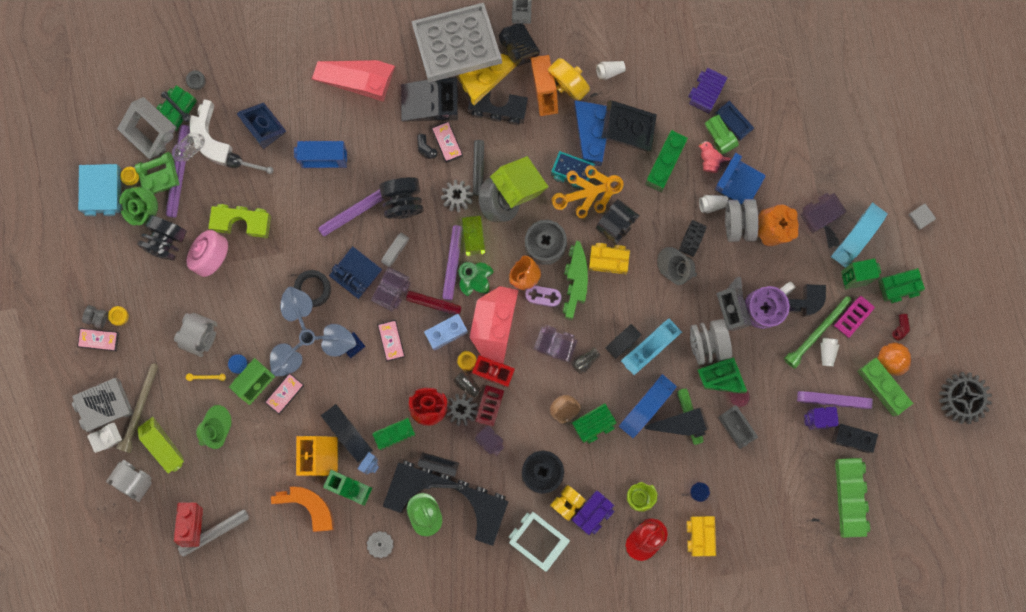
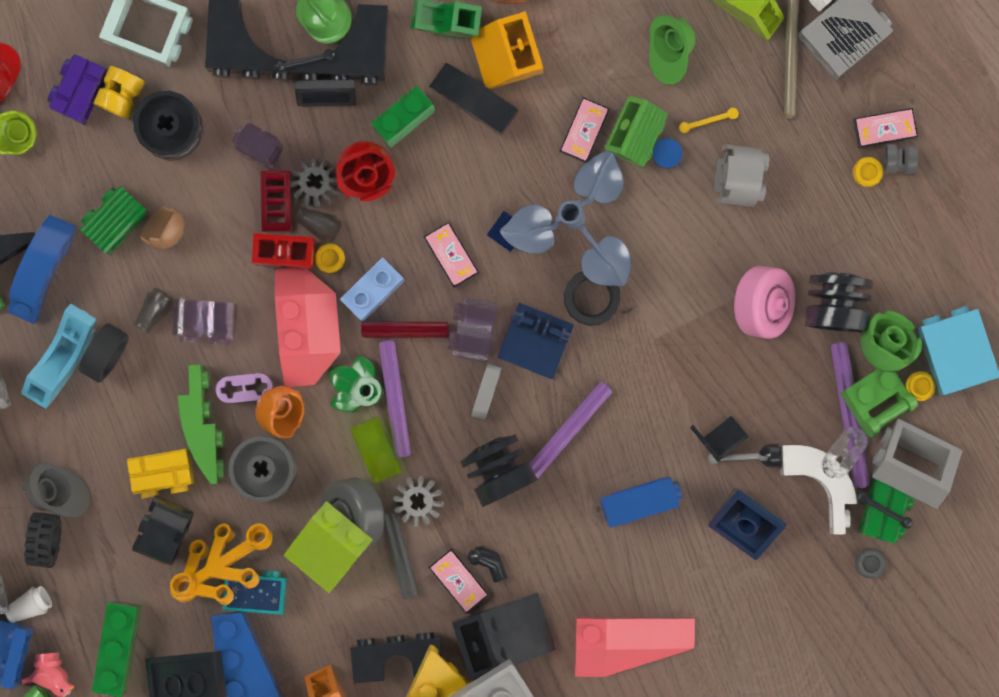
camera: 165 degrees right, 5 degrees up
lime arch [208,204,271,238] -> none
medium blue hinge [357,452,379,475] -> none
none -> black bracket [690,416,749,462]

